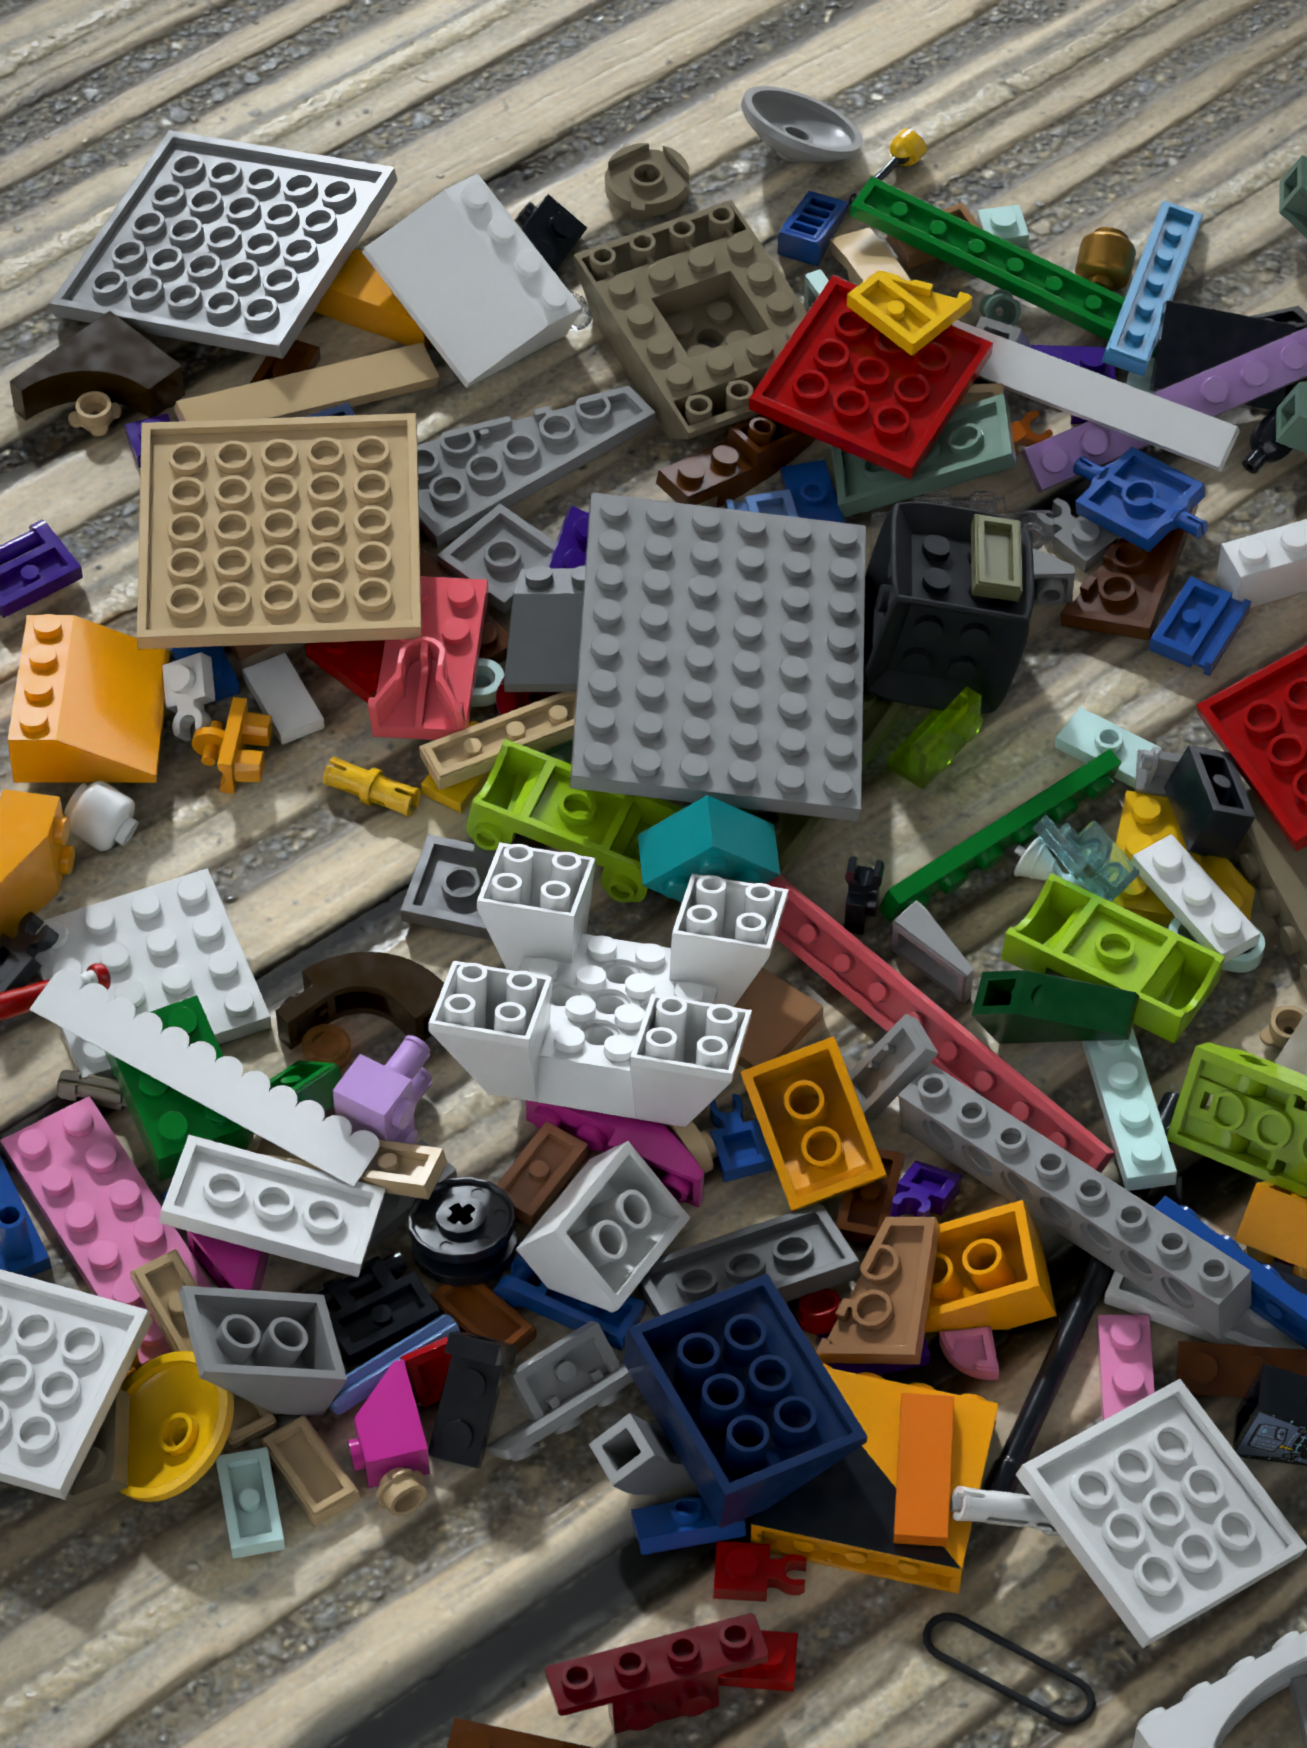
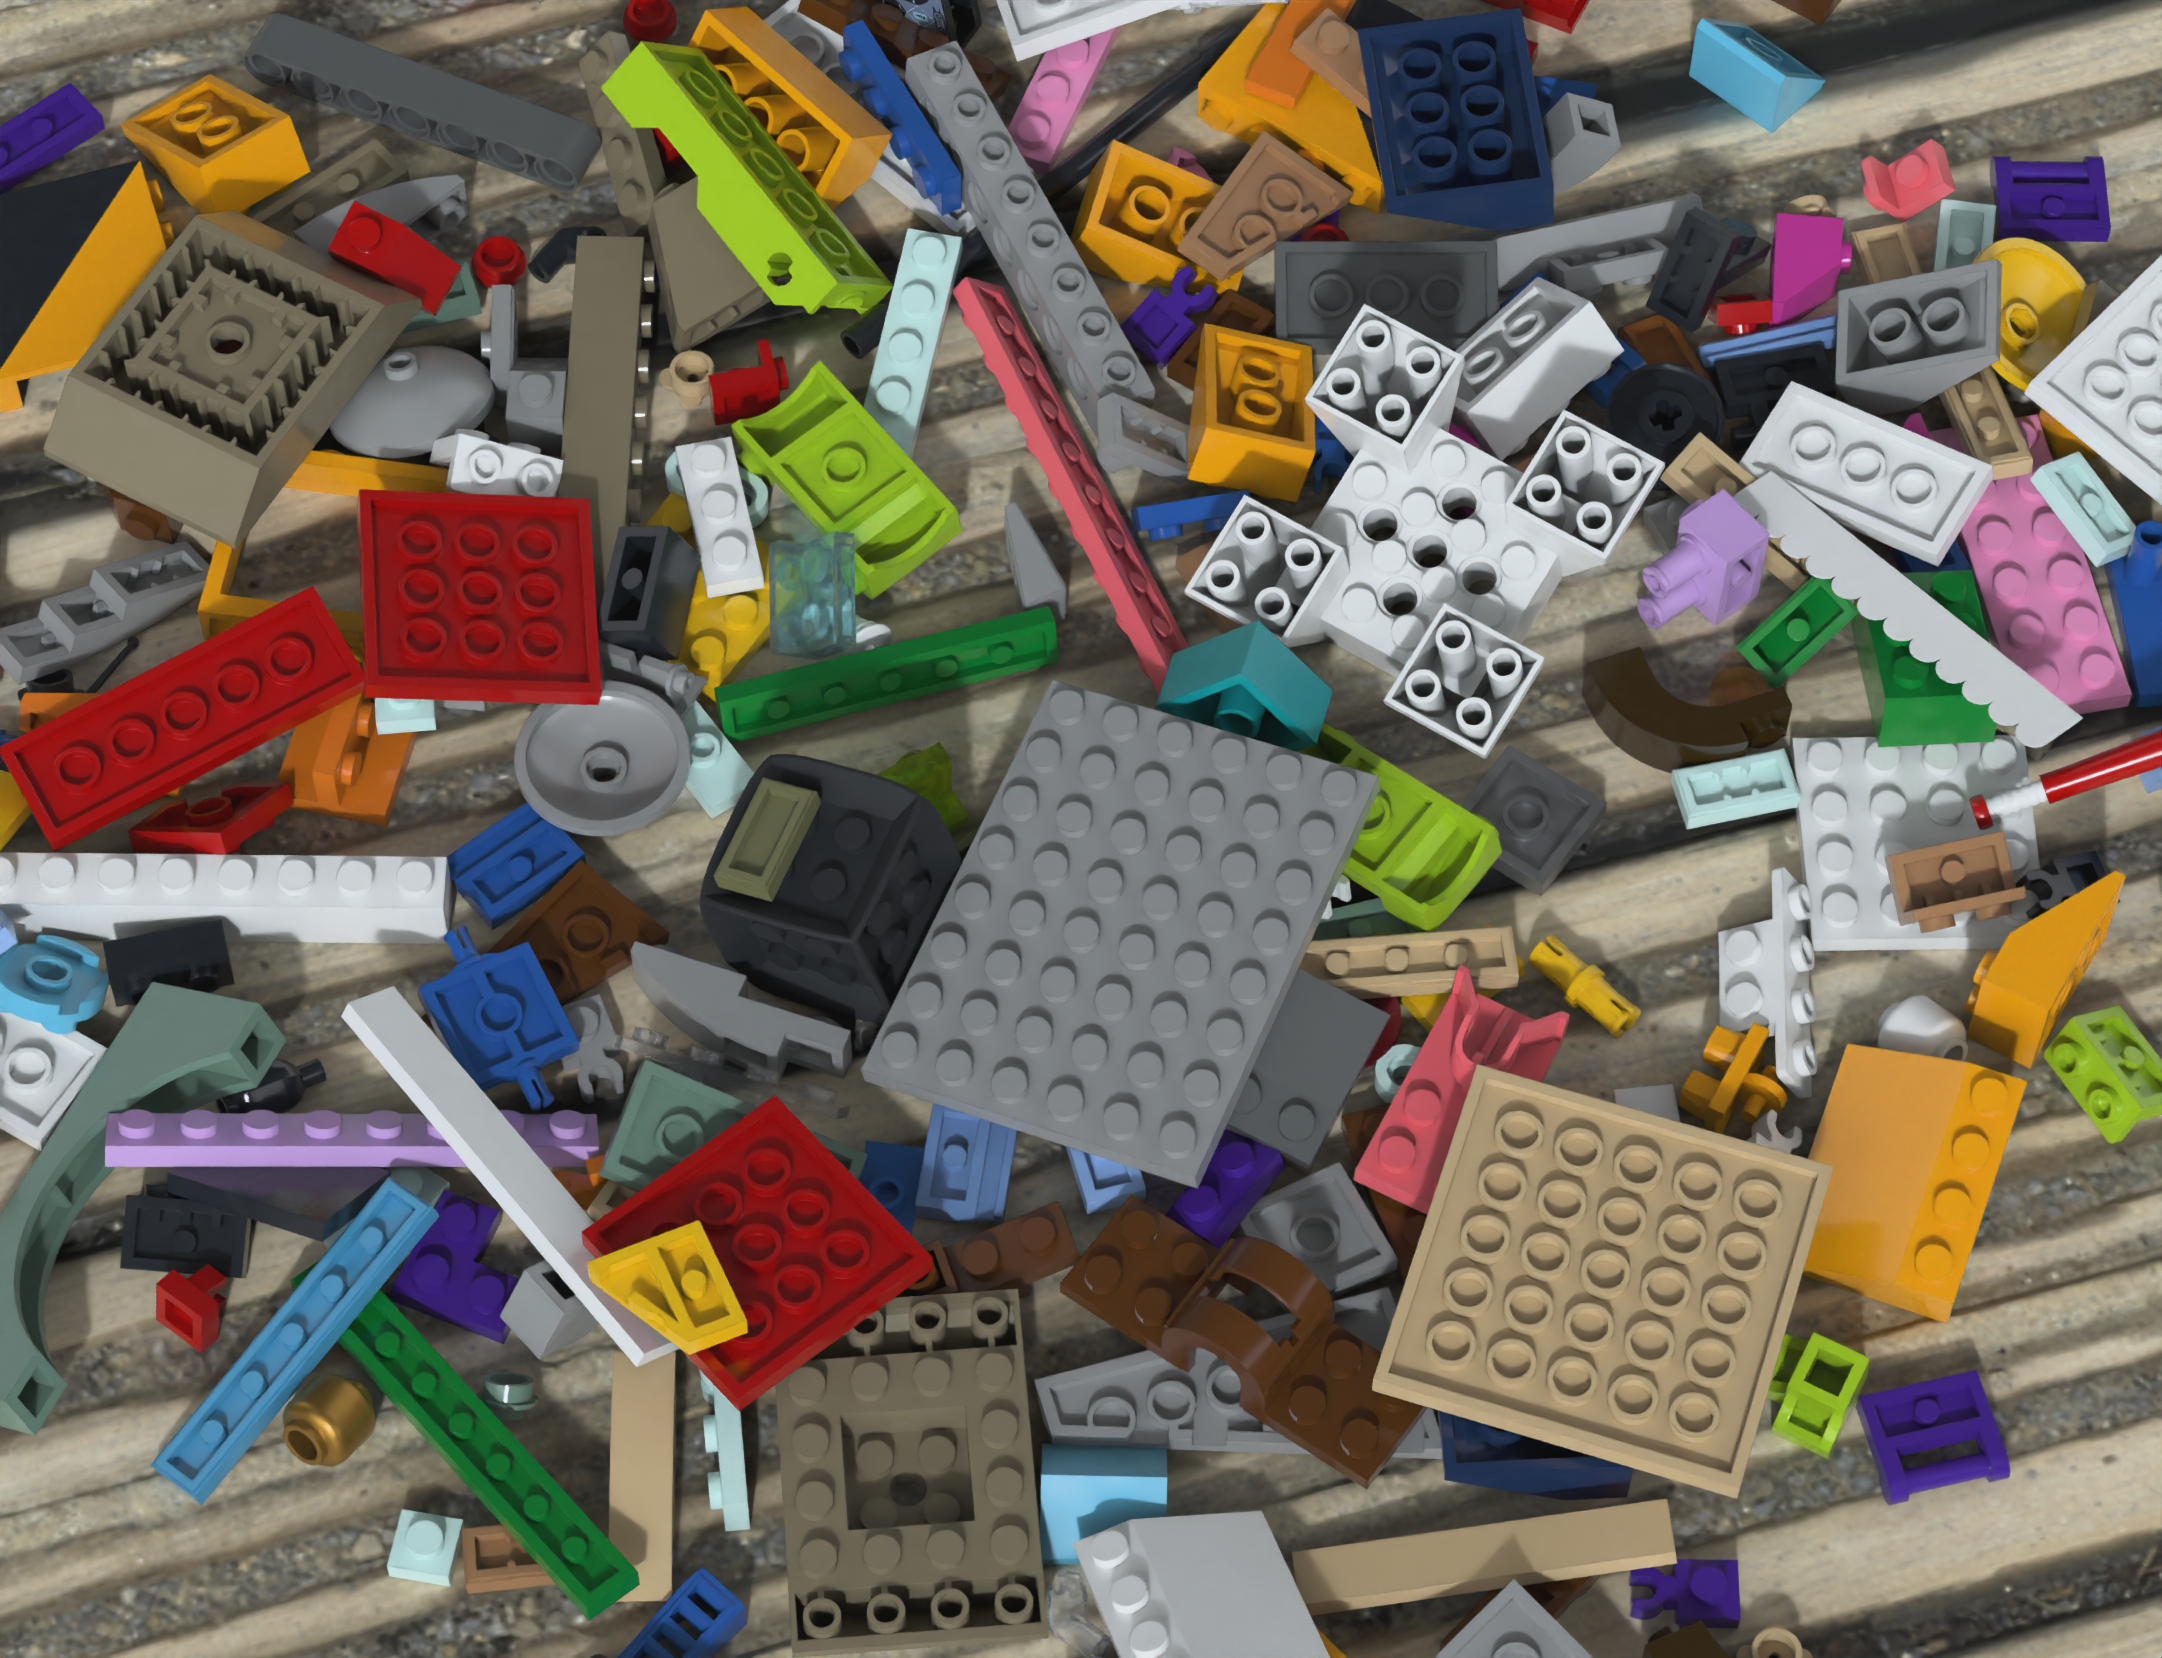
camera: 160 degrees left, 5 degrees up
black plate [844,856,885,934] -> none
dark green slope [972,970,1139,1044] -> none
none -> red tile [156,1264,226,1353]
none -> light grey dish [514,681,691,836]
none -> red bracket [708,339,789,426]
none -> medium azure slope [1040,1444,1167,1564]
none -> reddish brown piece [1060,1194,1428,1489]
none -> blue plate [1130,490,1250,541]
none -> medium nougat plate [1289,8,1372,119]
none -> light aqua plate [1670,748,1801,829]
none -> medium azure slope [1689,18,1826,133]
none -> white bracket [1718,867,1817,1099]
none -> lime brick [1767,1332,1871,1459]
none -> coral bracket [1861,139,1956,222]
none -> medium nougat bracket [1884,831,2027,933]
none -> dark purple plate [1990,156,2111,242]
none -> light aqua plate [2030,451,2137,567]

